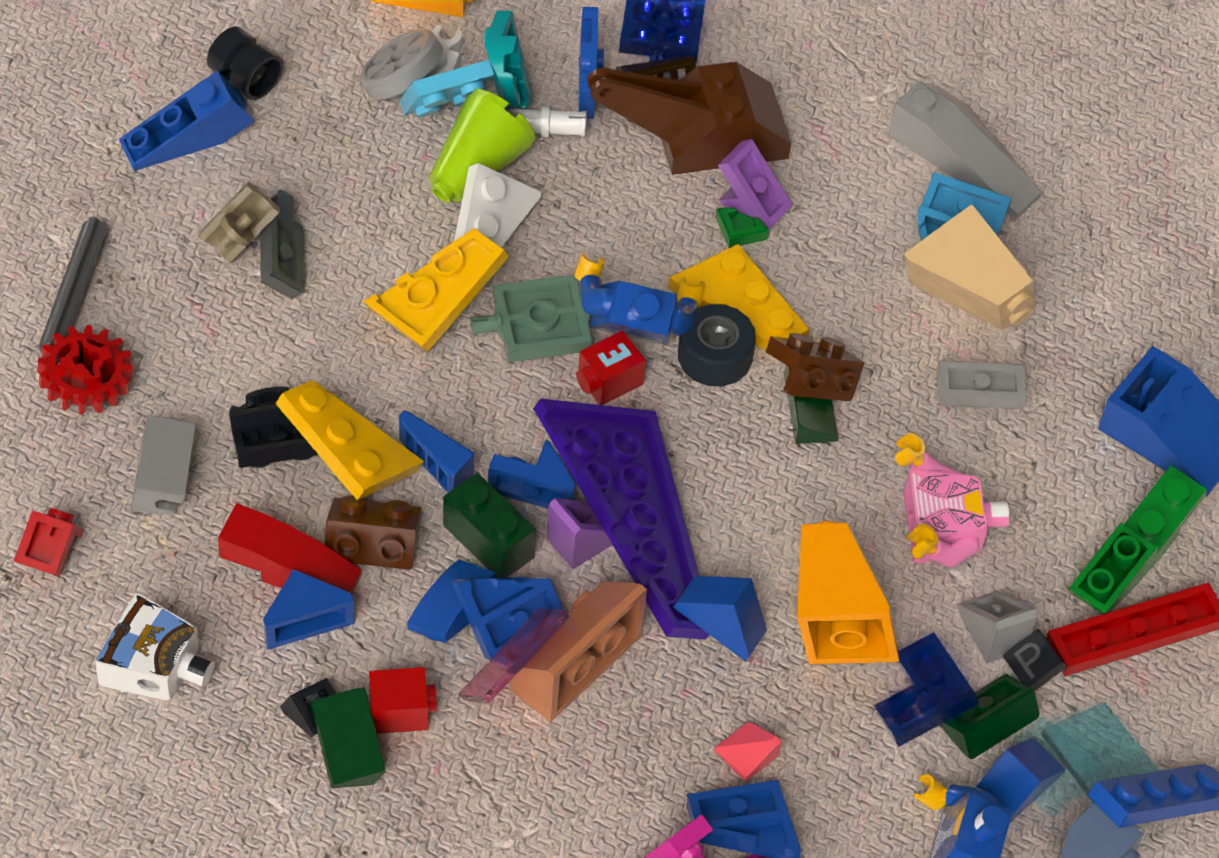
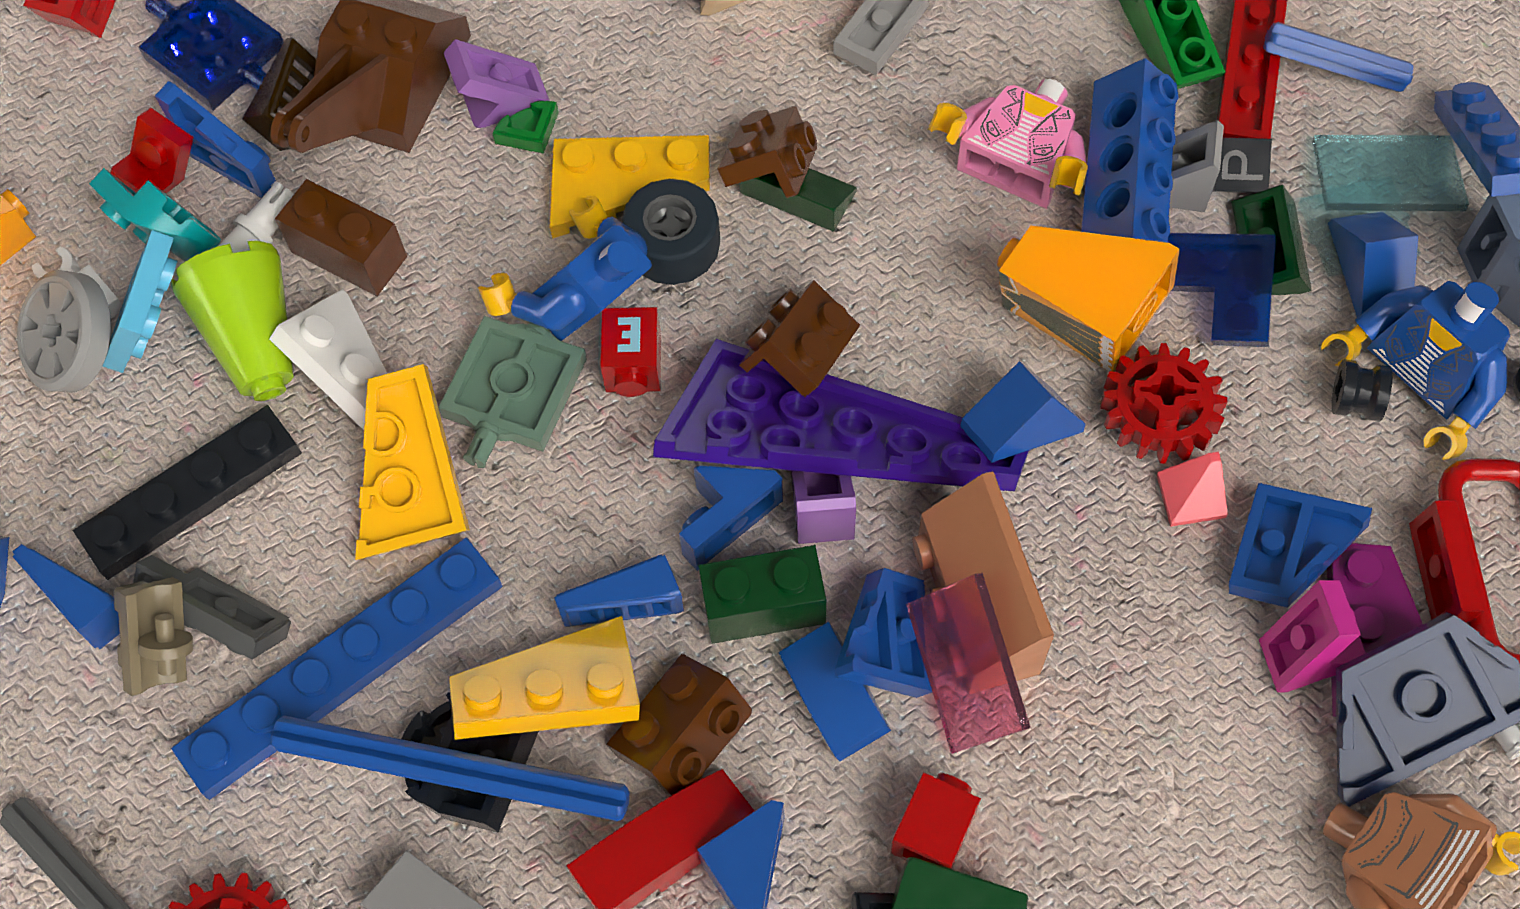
camera: 50 degrees left, 10 degrees up
none -> blue slope [12,544,120,649]
none -> black plate [72,405,302,580]
none -> red bracket [111,107,194,193]
none -> blue plate [171,537,503,800]
none -> blue axle [271,716,630,821]
none -> reddish brown brick [275,179,407,297]
none -> reddish brown bracket [739,280,860,397]
none -> blue brick [1081,58,1178,243]
none -> red gear [1100,343,1228,464]
none -> axle [1264,22,1414,92]
none -> black wheel [1331,359,1393,422]

